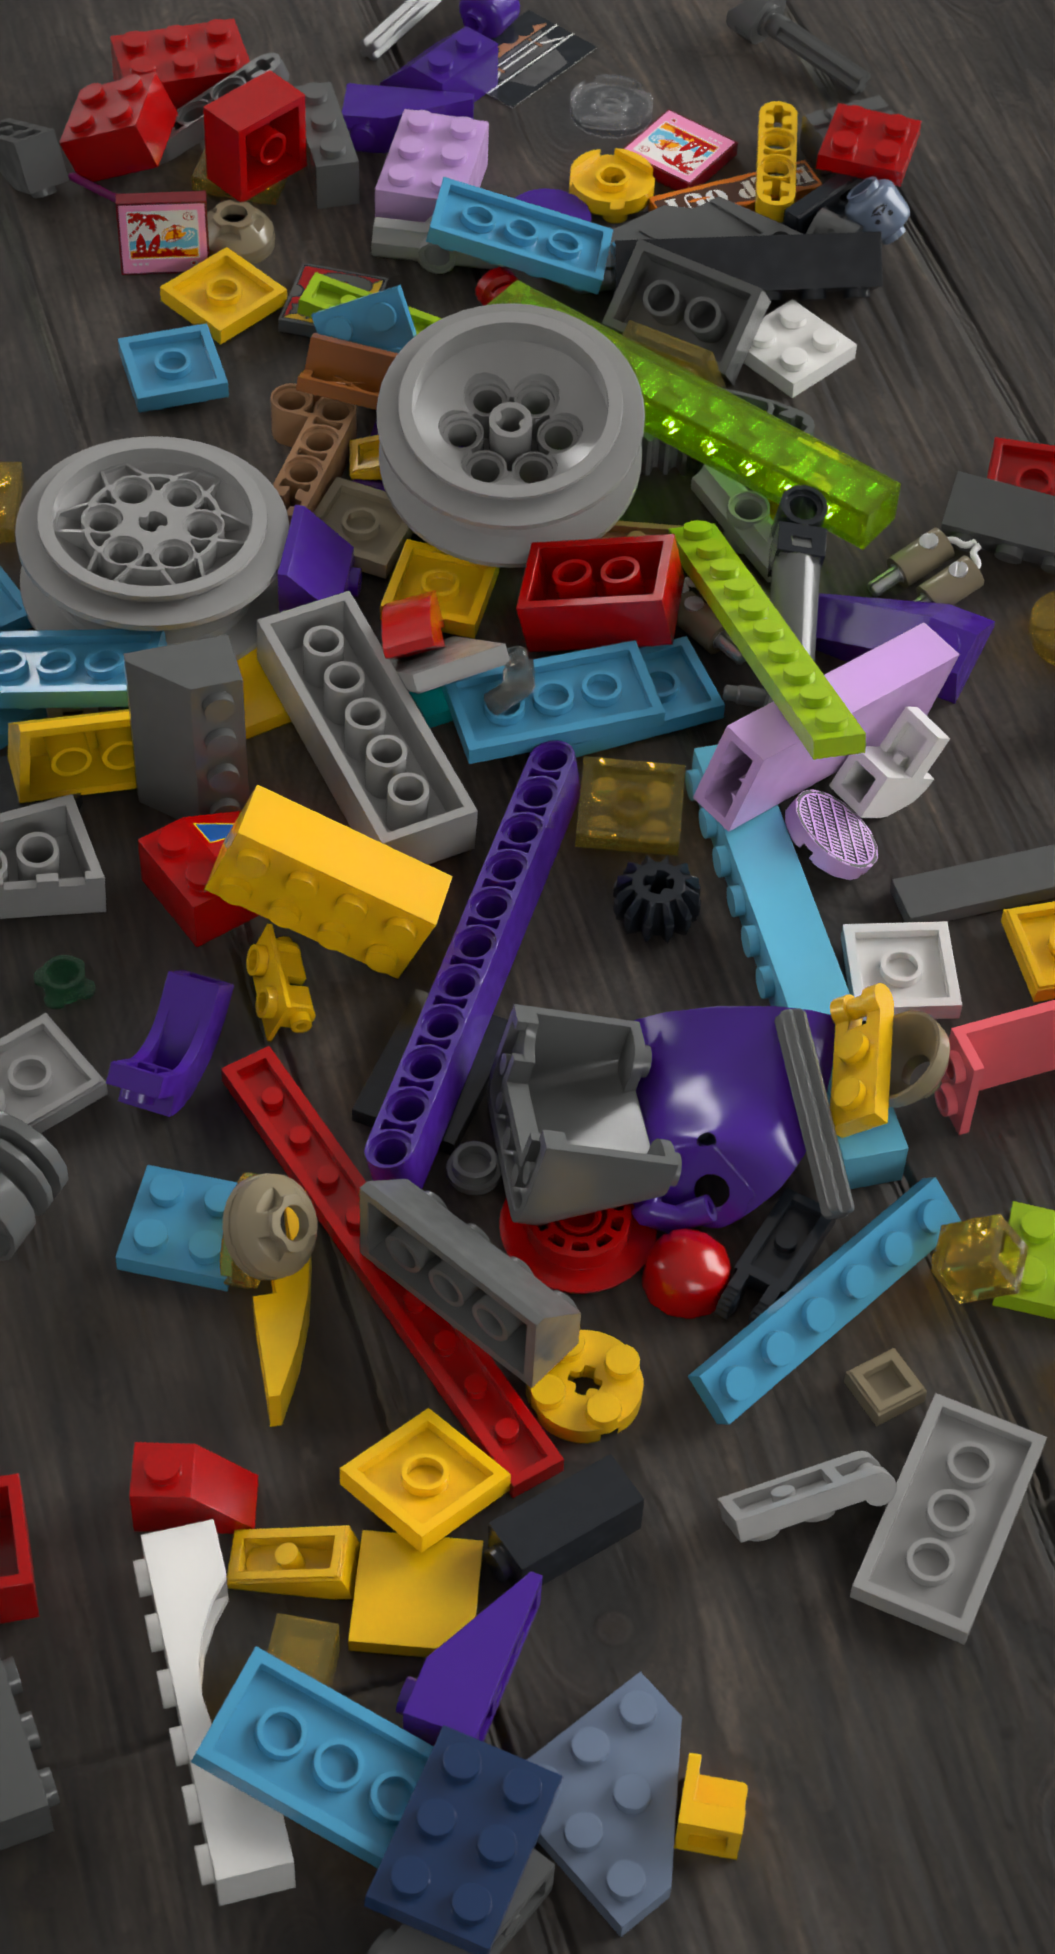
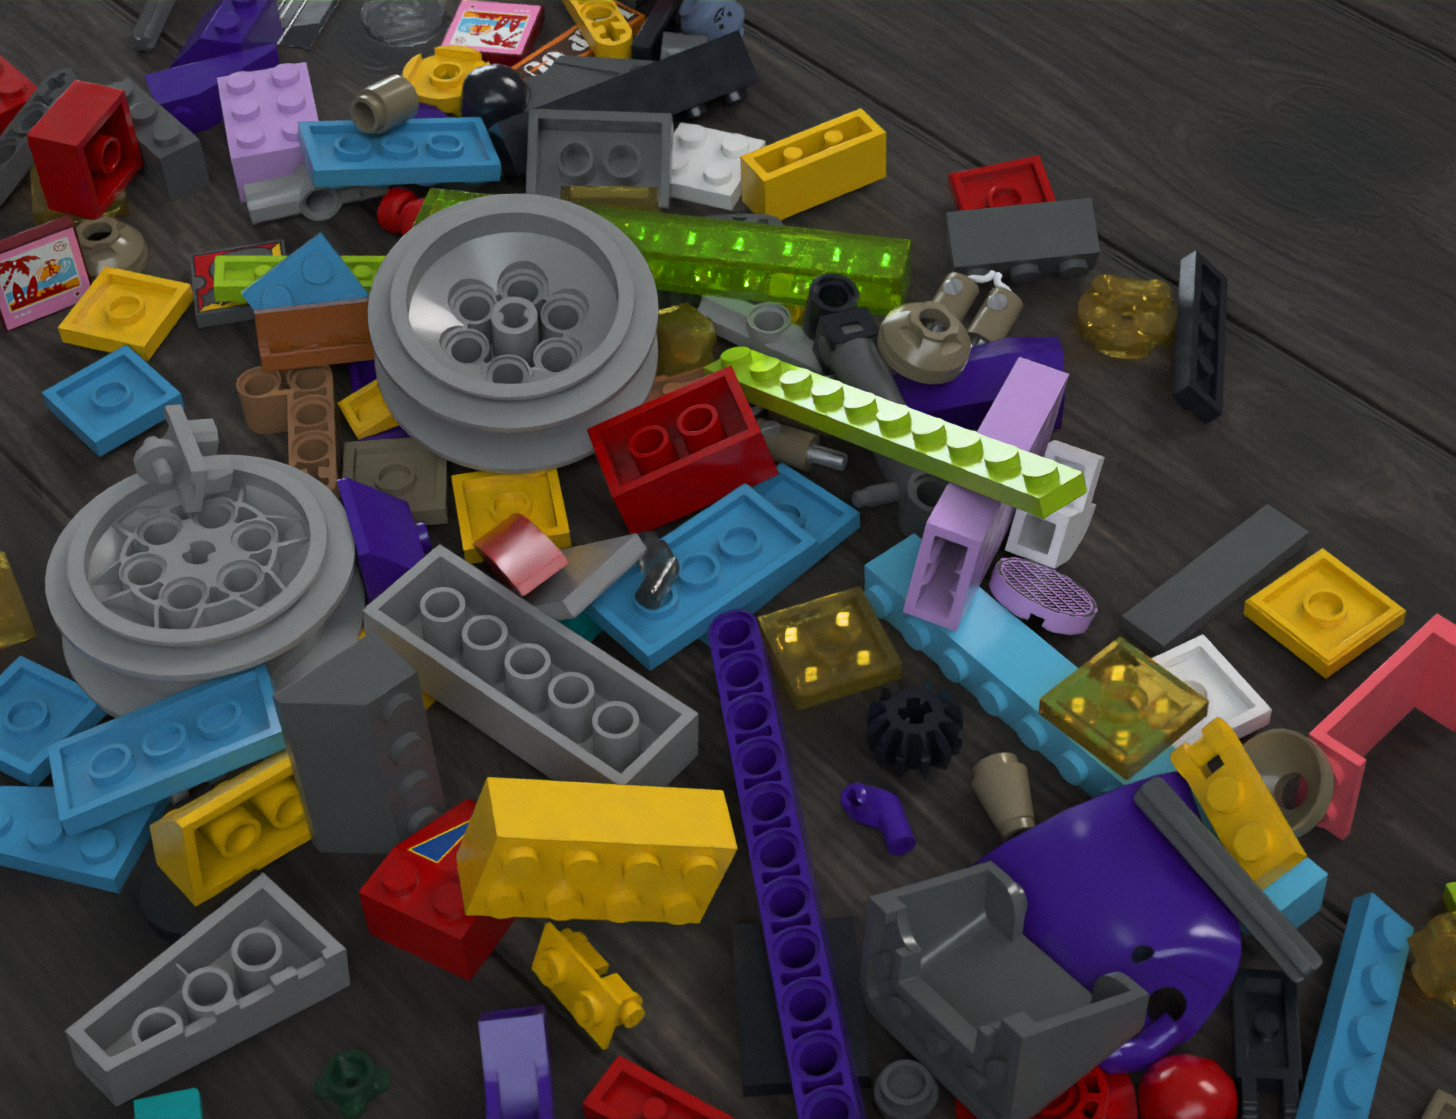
camera: 20 degrees left, 5 degrees down
none -> light grey hips [133,404,233,513]
none -> dark tan brick [350,75,419,134]
none -> black hair [459,64,531,130]
none -> clear yellow brick [656,302,717,377]
none -> yellow brick [740,108,886,221]
none -> dark purple arm [840,783,916,856]
none -> dark tan piece [877,301,971,385]
none -> dark tan cone [971,752,1035,843]
none -> clear yellow plate [1039,636,1209,781]

